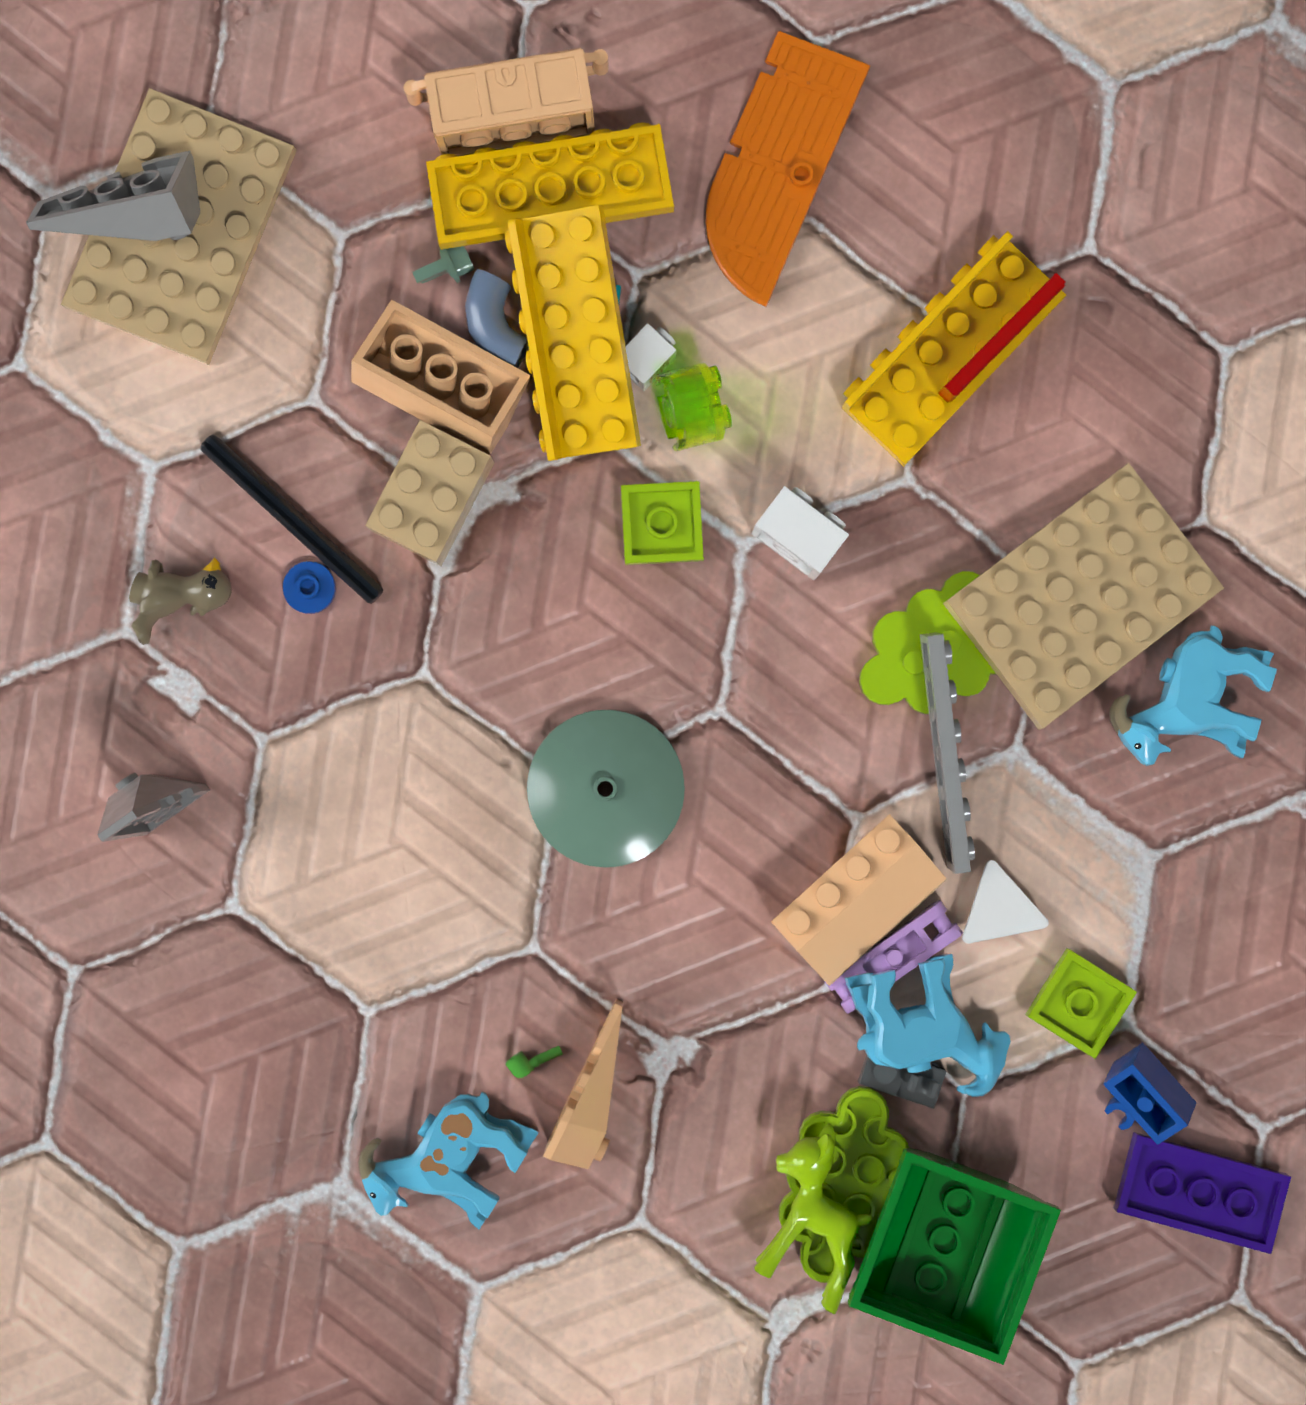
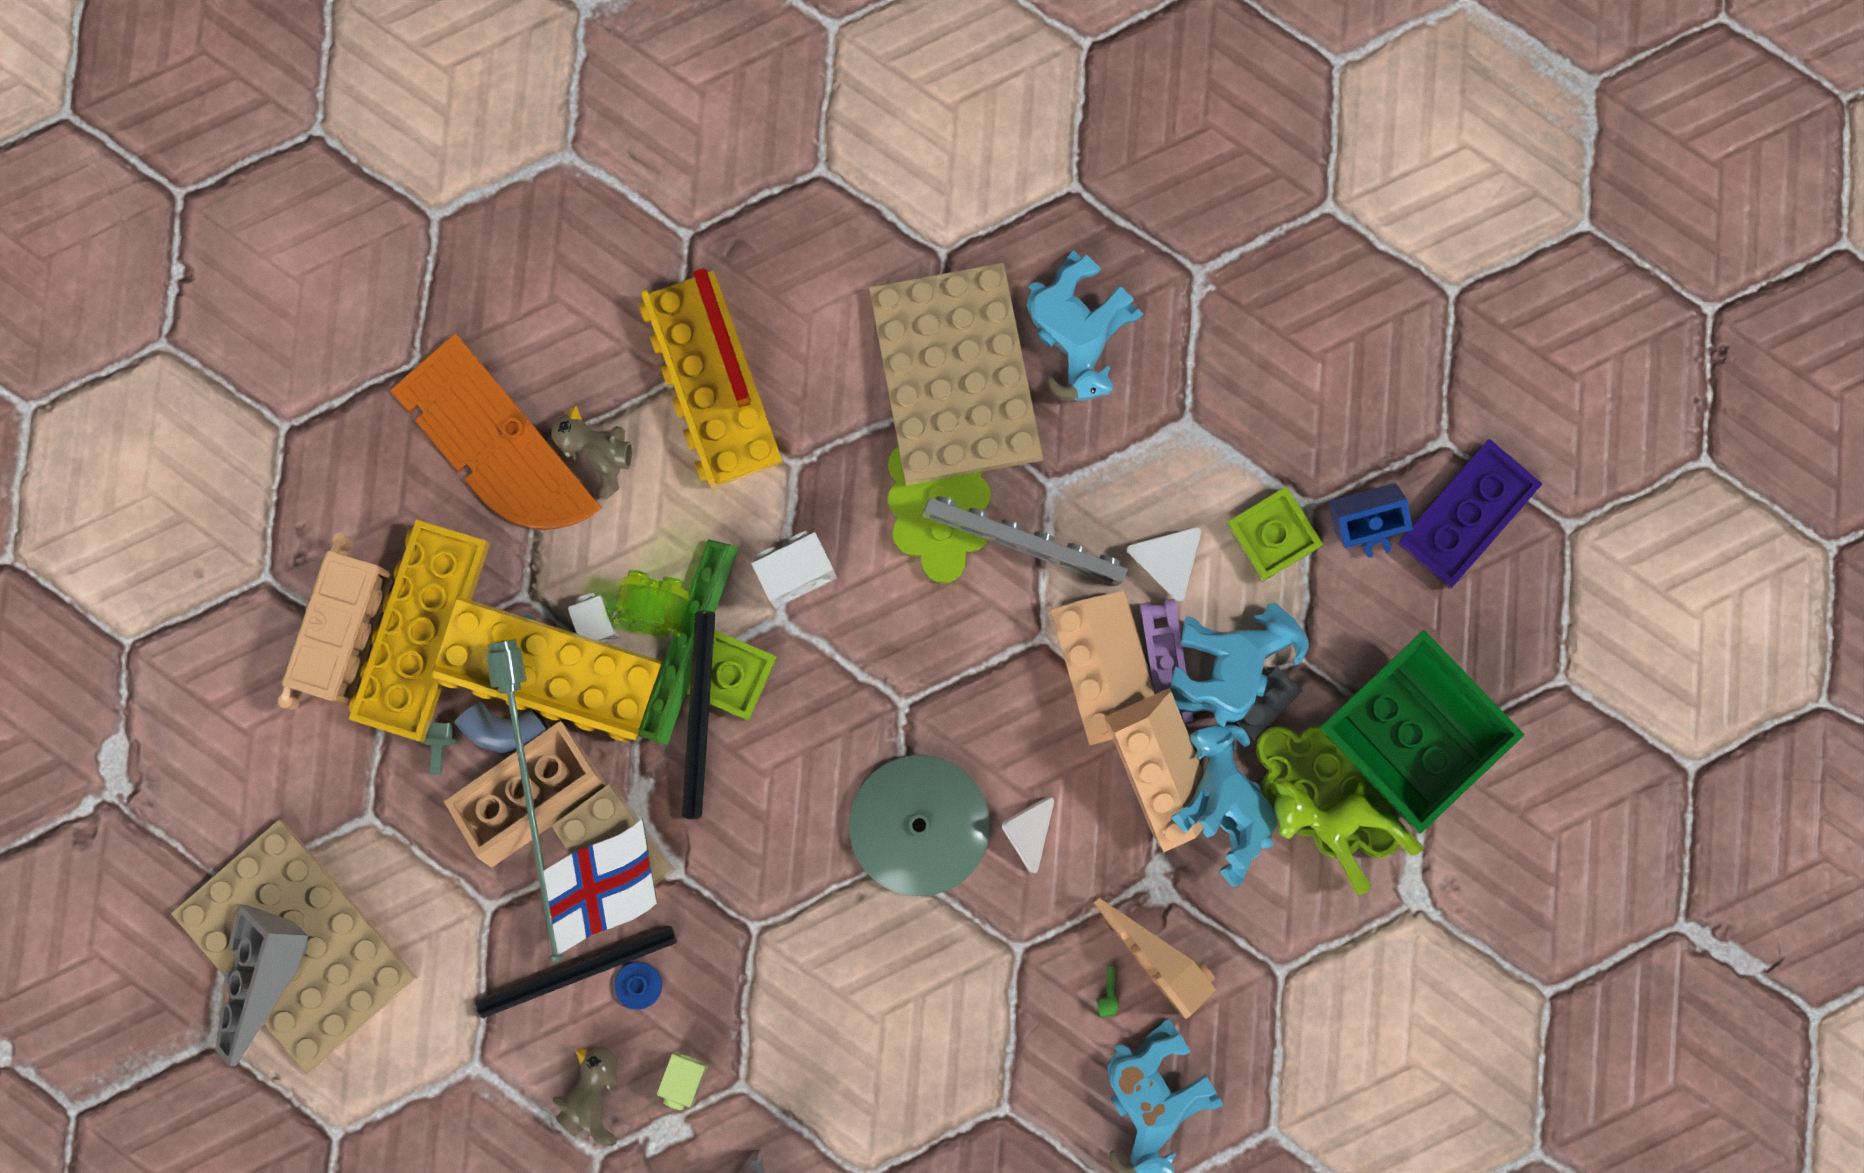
camera: 60 degrees left, 5 degrees down
none -> flag [485,640,658,963]
none -> dark tan animal [551,405,632,500]
none -> bright green tile [638,539,738,746]
none -> yellowish green brick [657,1051,709,1110]
none -> black axle [682,610,715,819]
none -> white piece [1002,797,1054,873]
none -> light nougat slope [1104,688,1204,852]
none -> medium azure animal [1171,725,1277,887]

